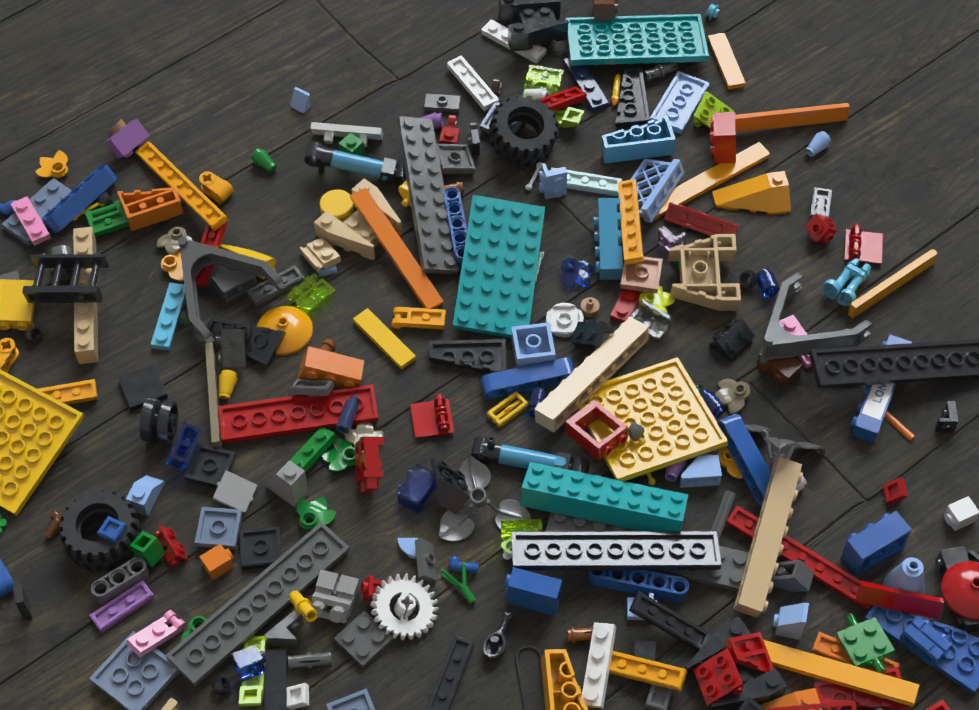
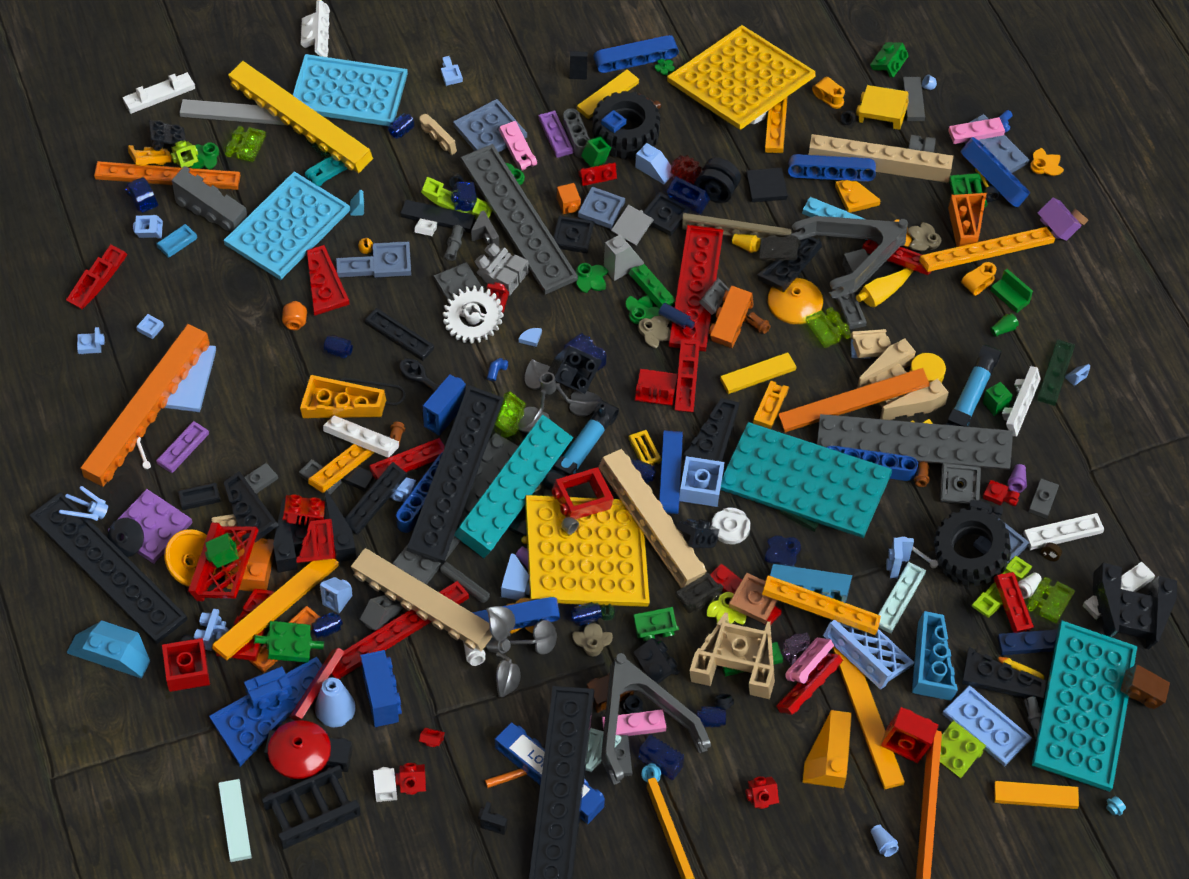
camera: 105 degrees right, 0 degrees up
black fence [22,253,109,303] -> none
yellow pin [288,591,318,622] -> none
red hips [355,436,384,493] -> none
dark grey plate [415,538,437,583] -> none
green plant [440,562,476,604] -> none
medium nougat tile [580,297,600,317] -> none
plate [809,187,832,219] -> none
medium azure piece [823,258,871,306] -> none
hinge [844,224,883,264] -> none
none -> clear blue brick [311,612,343,638]
none -> red plate [370,438,445,480]
none -> red brick [396,763,426,795]
none -> yellow tile [577,70,639,119]
none -> green bracket [633,607,679,641]
none -> clear blue brick [638,734,684,780]
none -> medium azure plate [642,763,661,782]
none -> clear red gear [670,155,702,185]
none -> red slope [675,339,700,412]
none -> bright pink plate [786,637,834,683]
none -> blue beam [788,154,876,181]
none -> light orange wing [835,180,881,213]
none -> green panel [990,269,1033,313]
none -> clear green tile [1037,339,1075,406]

